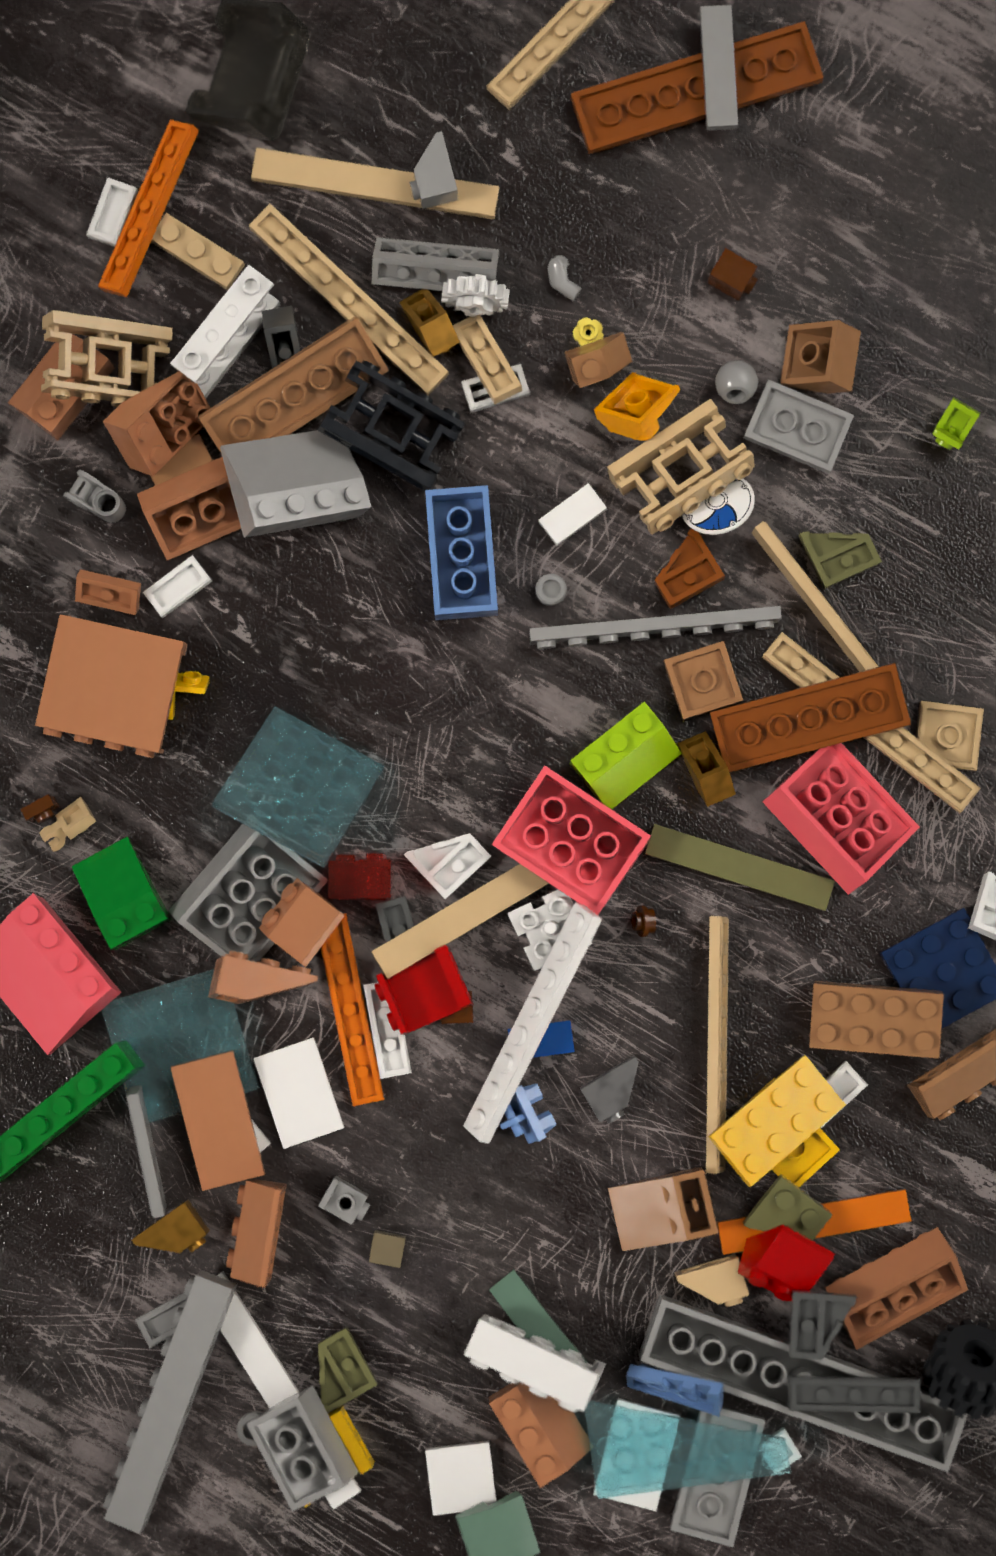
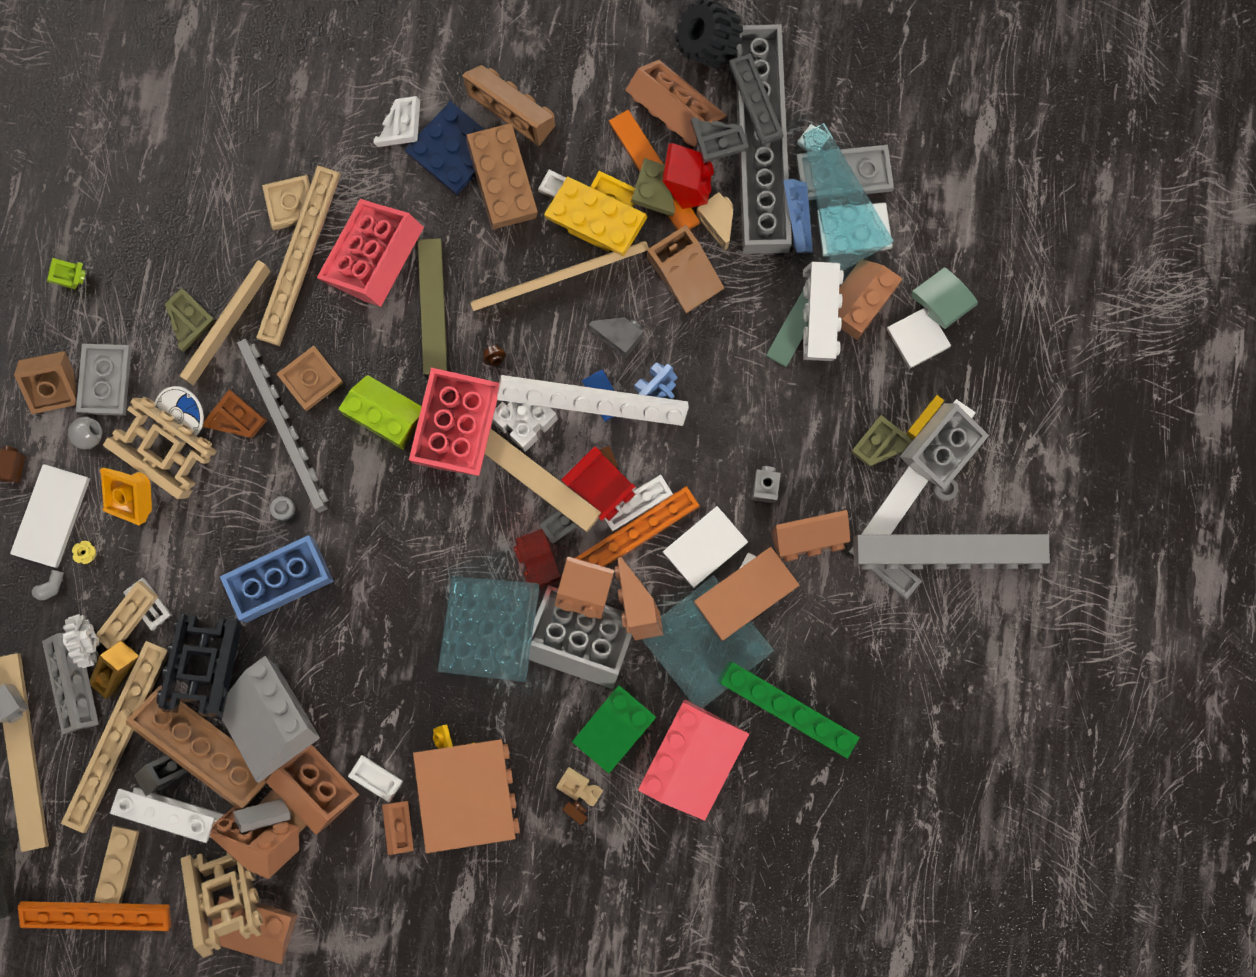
camera: 110 degrees left, 5 degrees down
light grey piece [63,469,126,523] -> none
white tile [87,178,138,247] -> none
light grey tile [126,1085,167,1218] -> none
pearl gold slope [132,1199,210,1253] -> none
dark tan slope [369,1230,406,1268] -> none
white wing [404,833,491,900] -> none
white tile [538,483,607,546] -> none
medium nougat slope [564,331,632,388] -> none
pearl gold slope [677,731,736,807] -> none
dark orange plate [710,662,911,772] -> none
none -> white tile [10,464,90,568]
none -> light grey tile [233,799,290,833]

